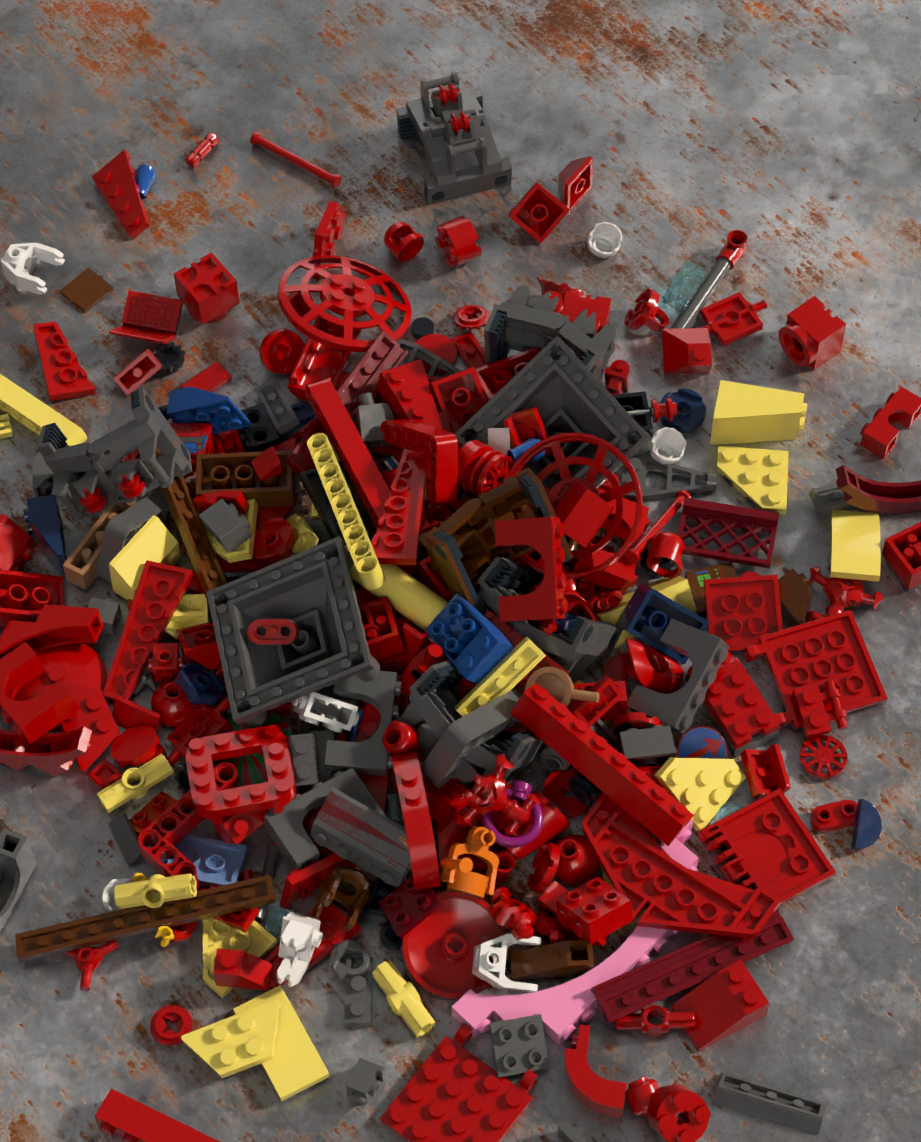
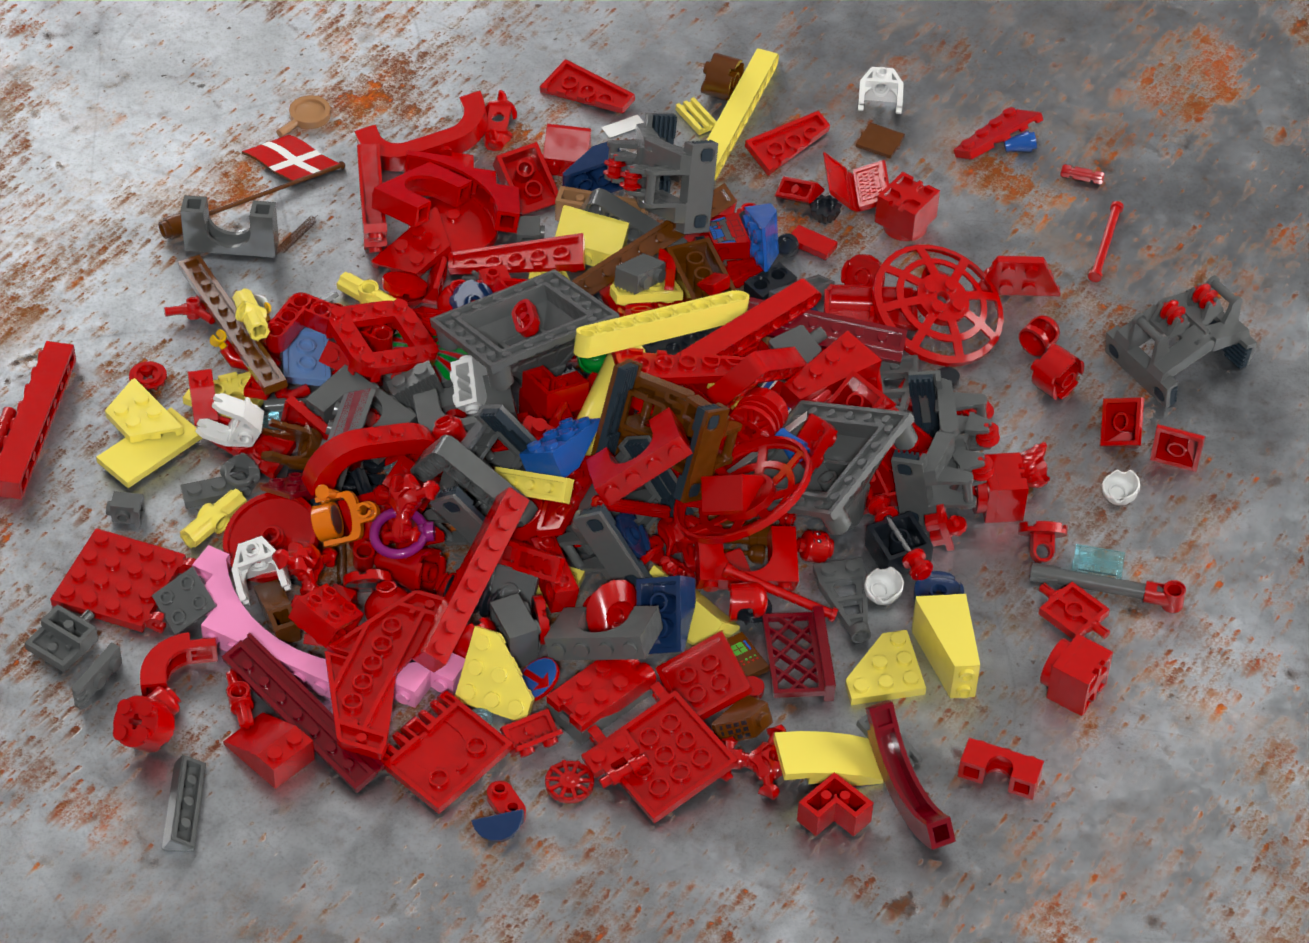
camera: 70 degrees right, 10 degrees down
red tile [87,758,123,791] -> none
medium nougat piece [525,667,600,708] -> none
red slope [662,328,712,374] -> none

